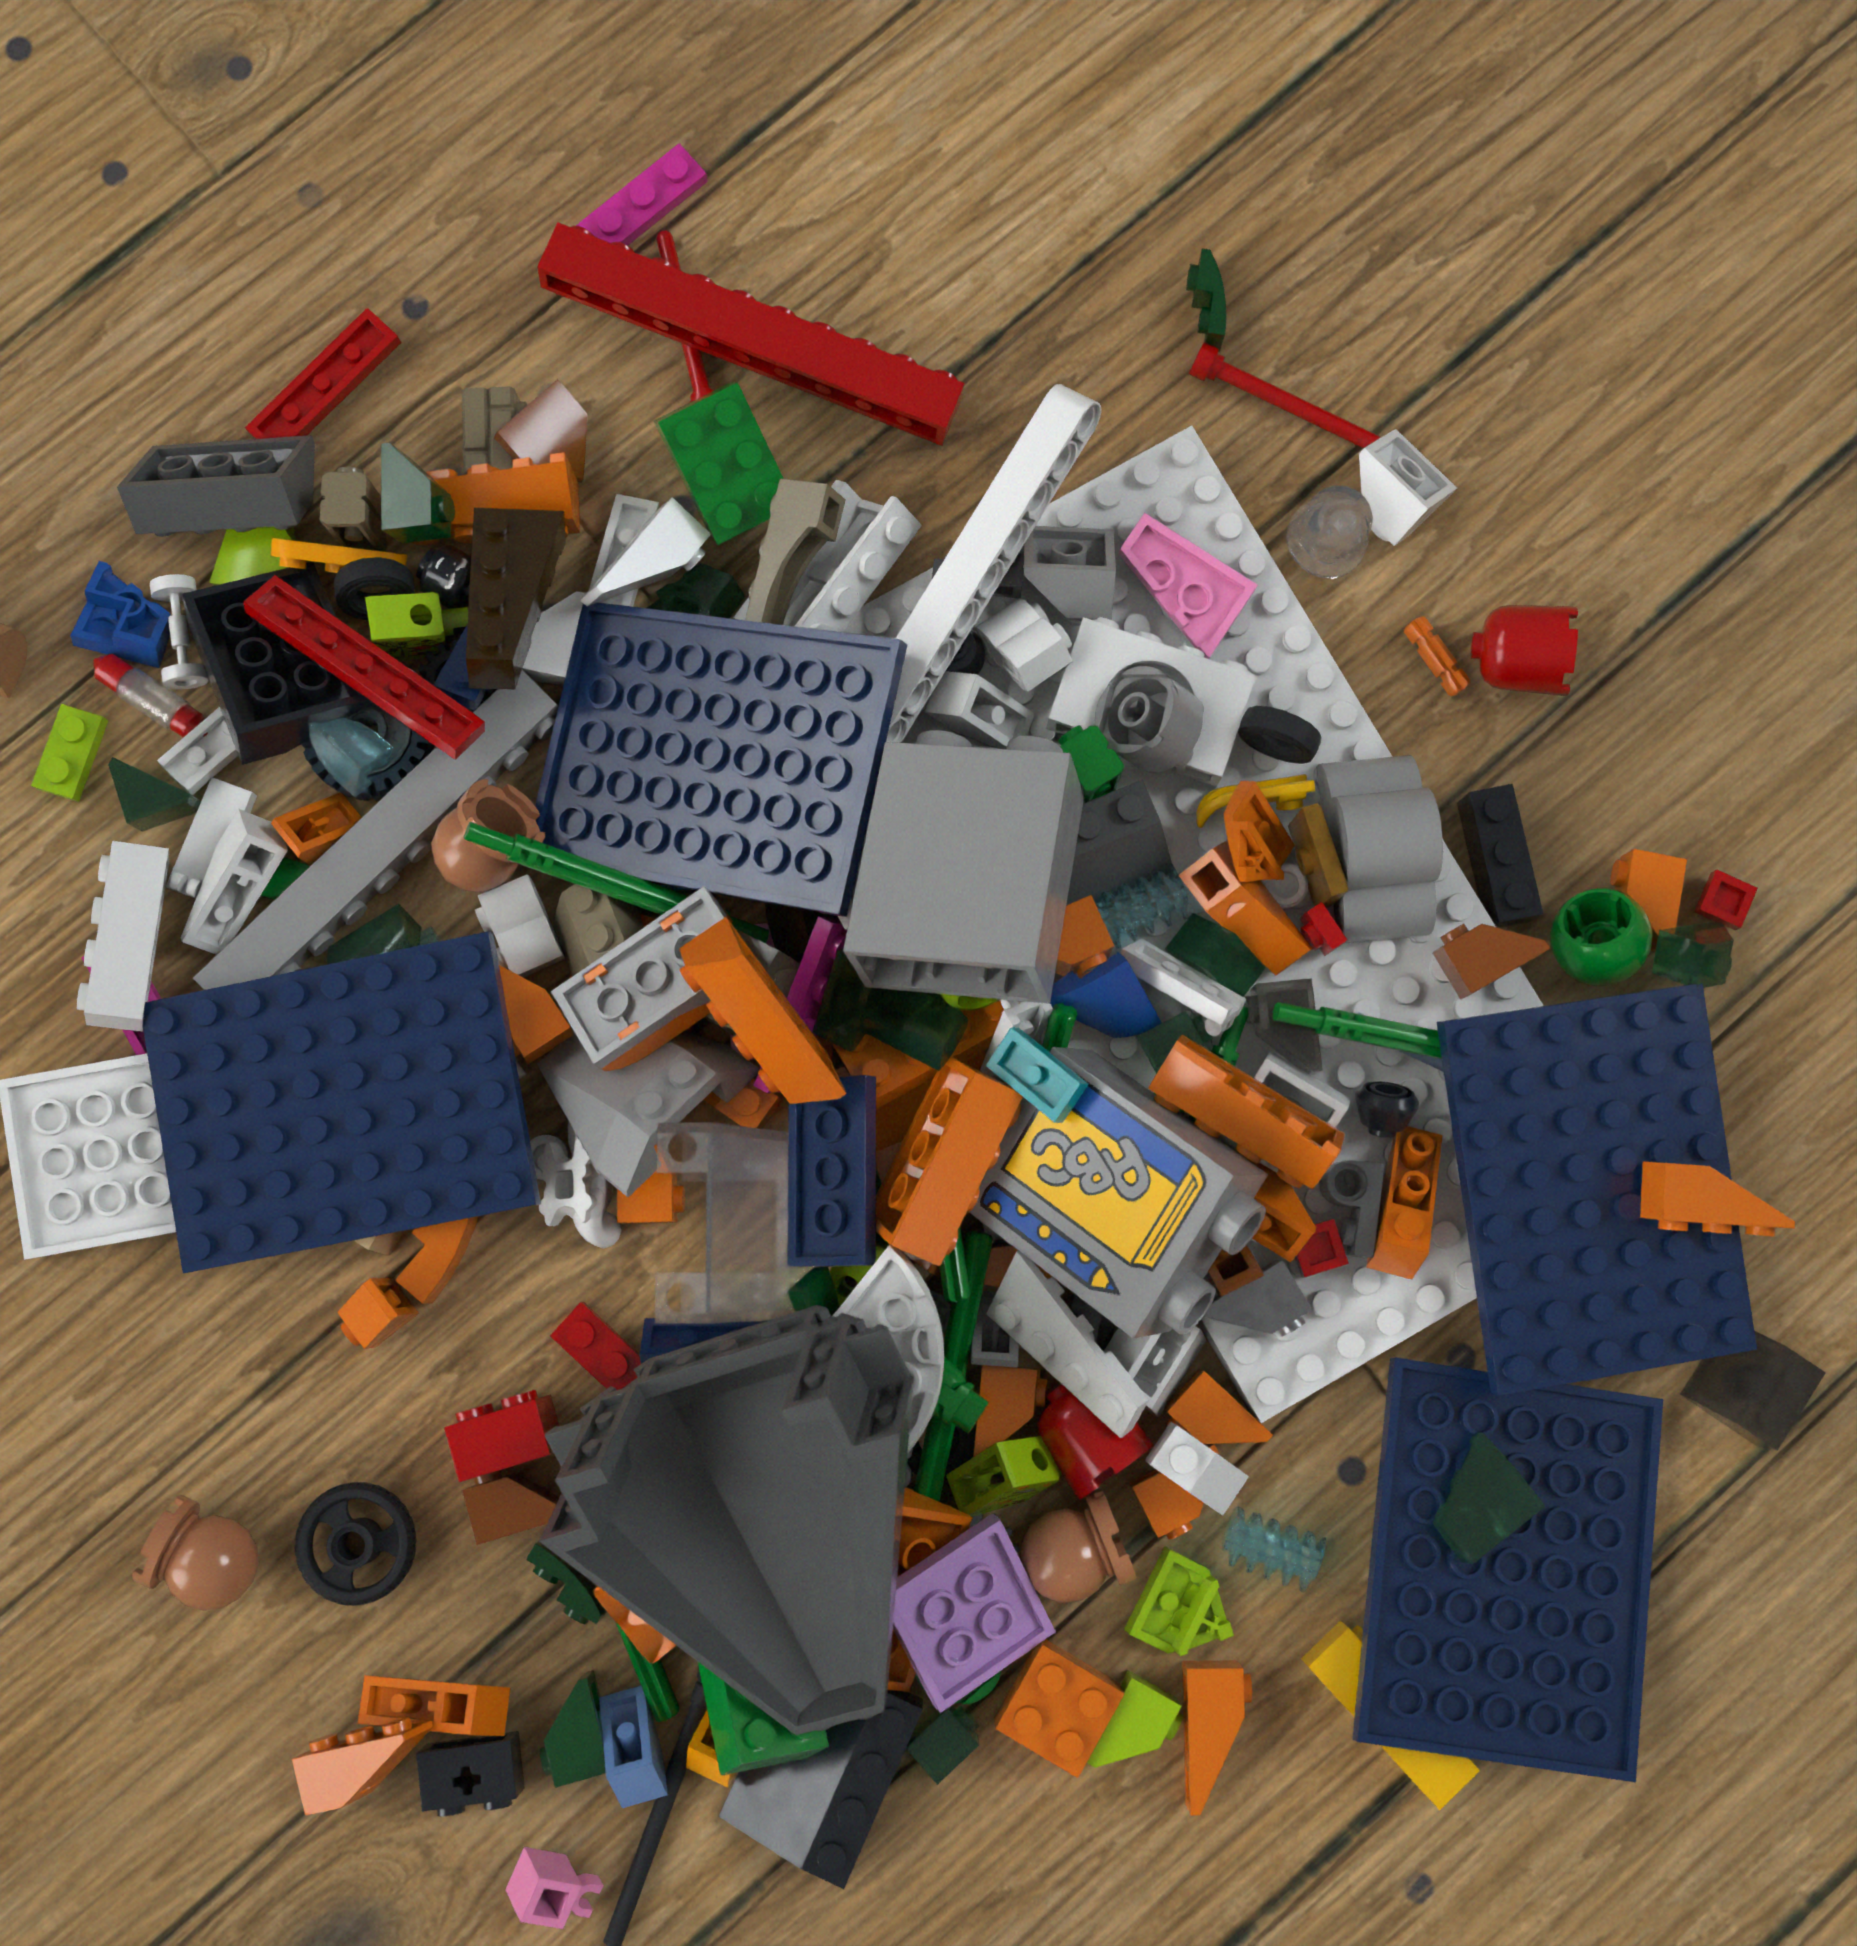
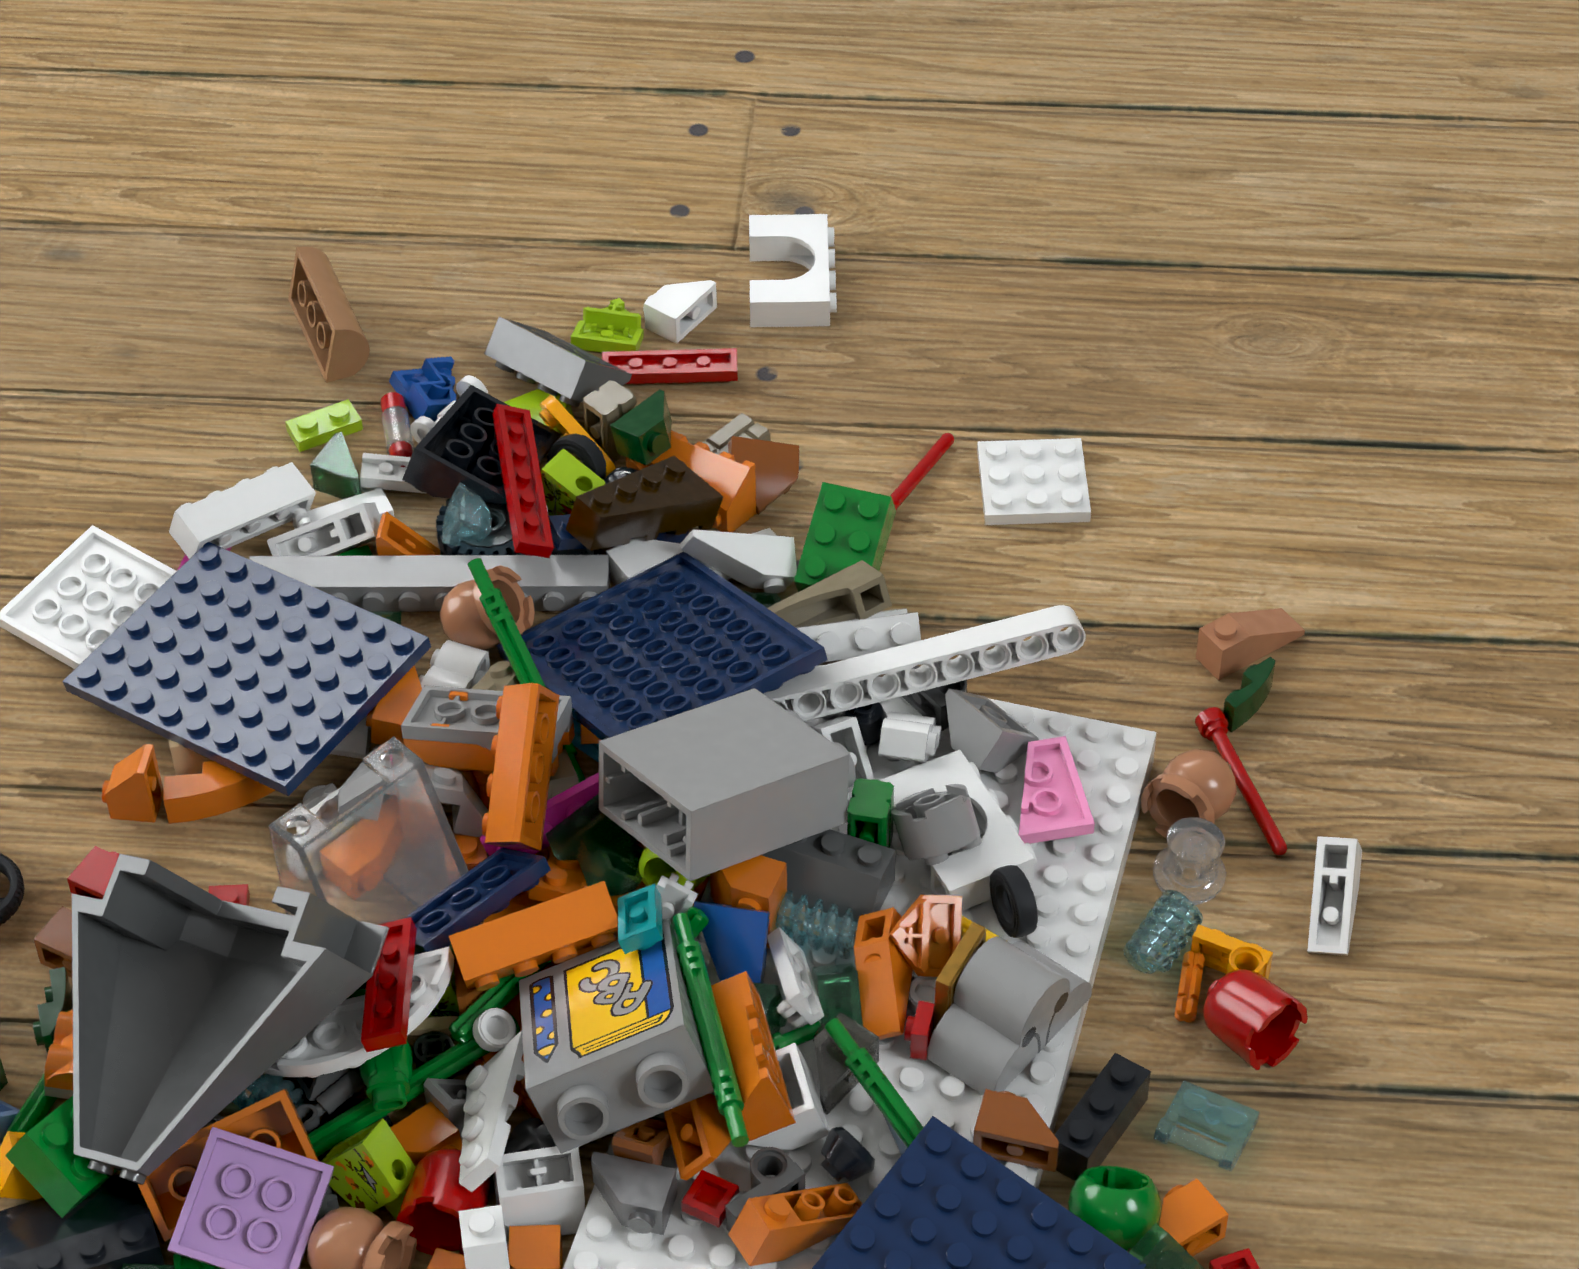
camera: 45 degrees right, 35 degrees down
red brick [537,222,965,446] -> none
dark pink plate [576,143,708,246] -> none
white slope [1359,429,1457,546] -> none
none -> red plate [361,917,417,1052]
none -> white tile [473,1008,516,1052]
none -> lime slope [571,298,644,352]
none -> white slope [643,280,717,344]
none -> green axle [672,913,749,1147]
none -> white arch [749,214,837,327]
none -> white plate [977,438,1091,525]
none -> clear light blue piece [1124,889,1203,974]
none -> nougat tile [1141,749,1237,845]
none -> clear light blue plate [1154,1080,1260,1172]
none -> light orange plate [1191,924,1273,979]
none -> nougat slope [1196,608,1305,681]
none -> white slope [1307,836,1362,956]

